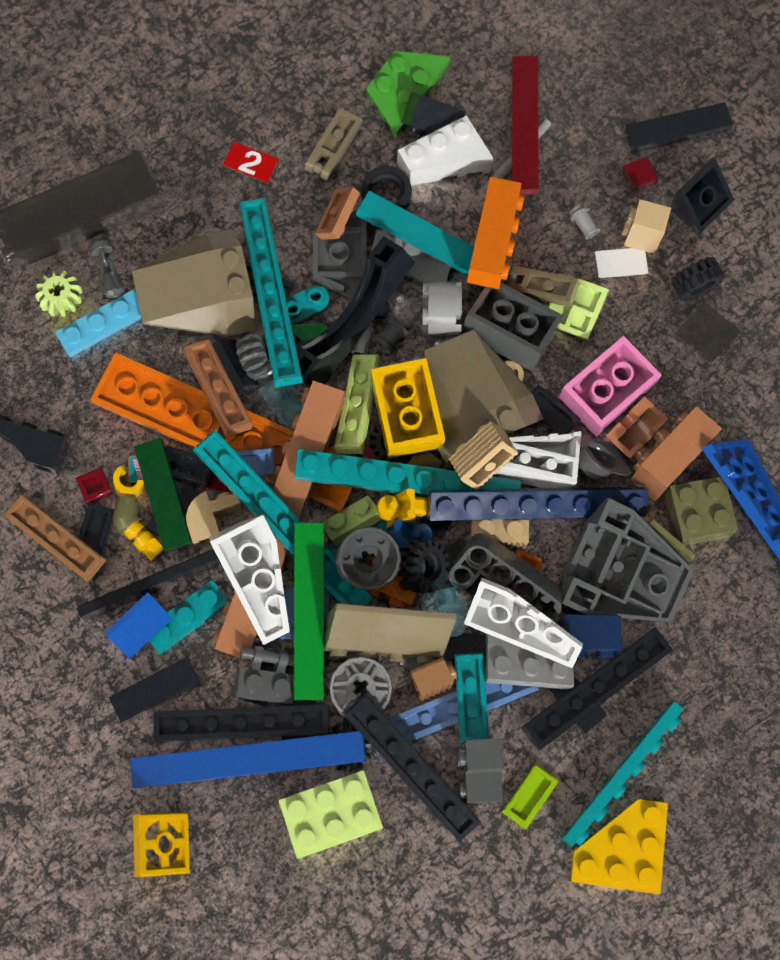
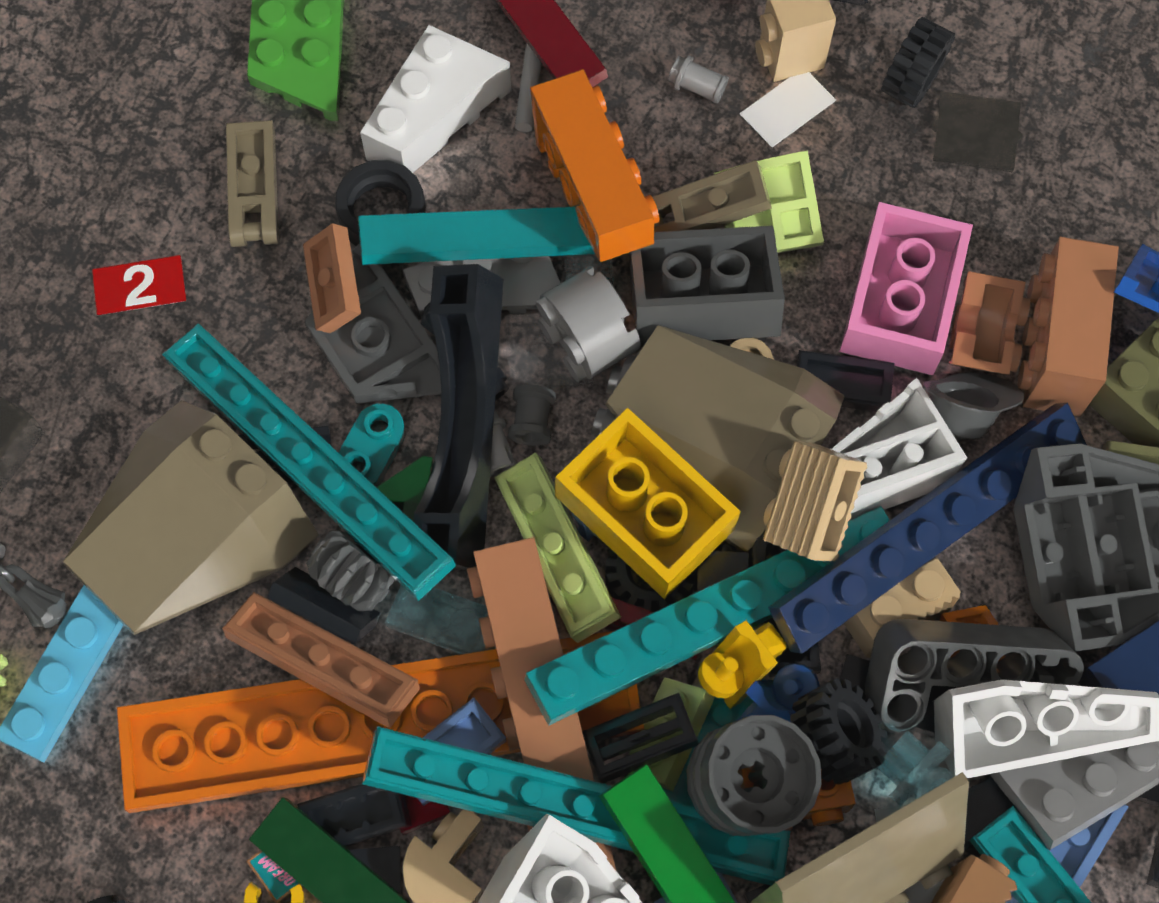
camera: 30 degrees left, 5 degrees down
black slope [401,93,466,136] -> none
none -> black tile [582,693,699,784]

